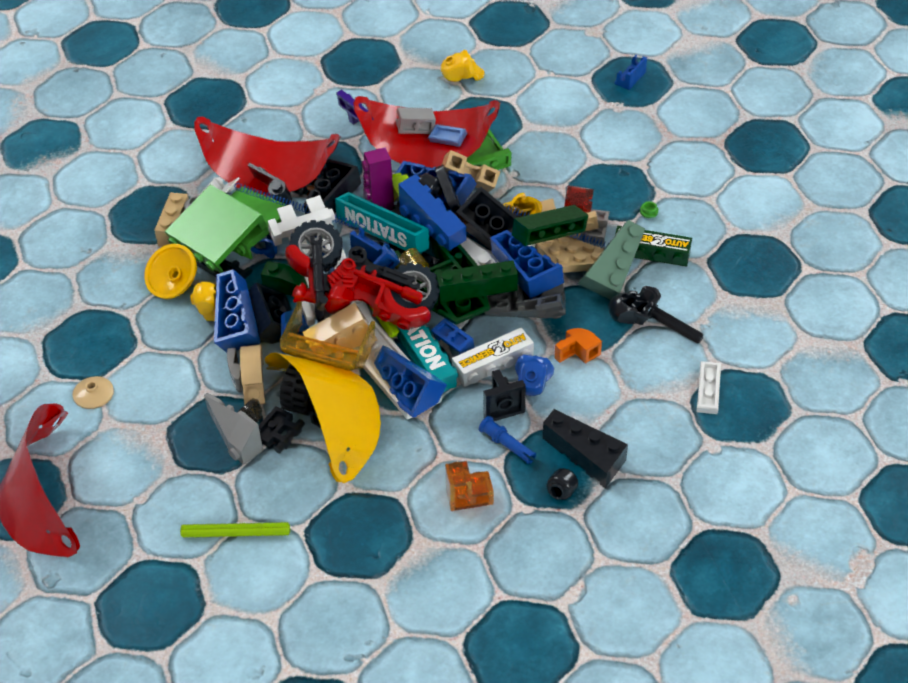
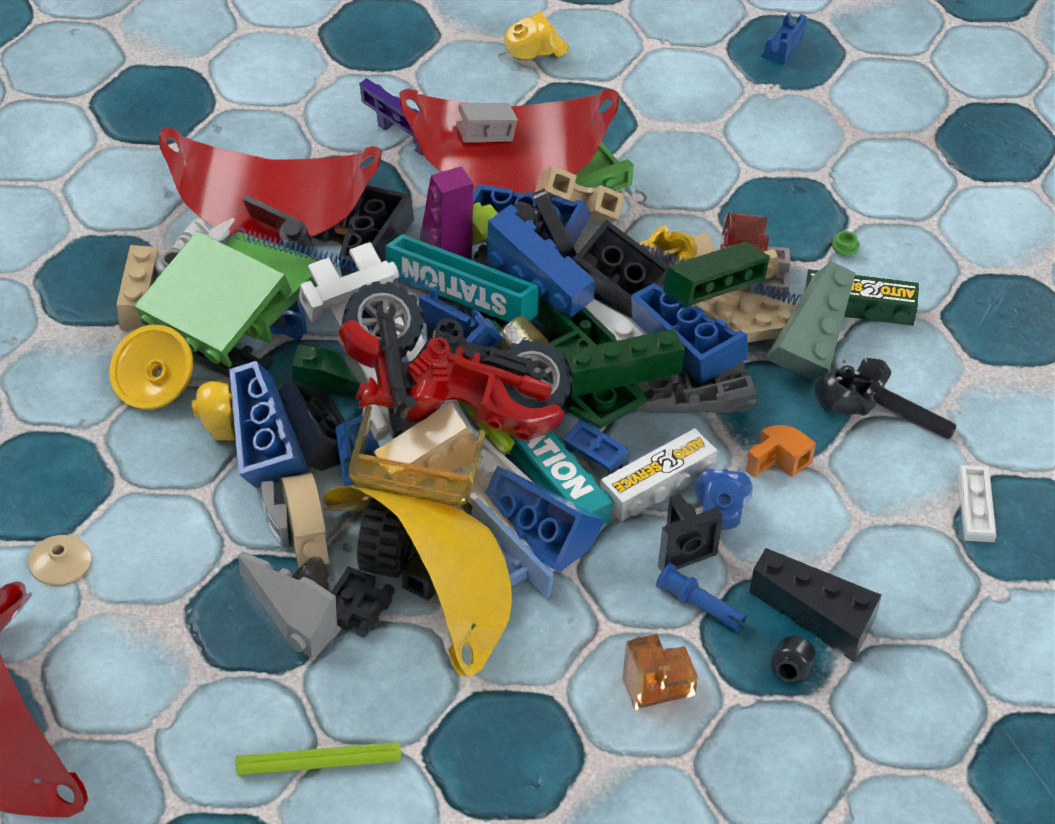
camera: 10 degrees left, 0 degrees up
medium blue tile [428,124,467,147] -> none
none -> medium blue bracket [471,498,555,598]

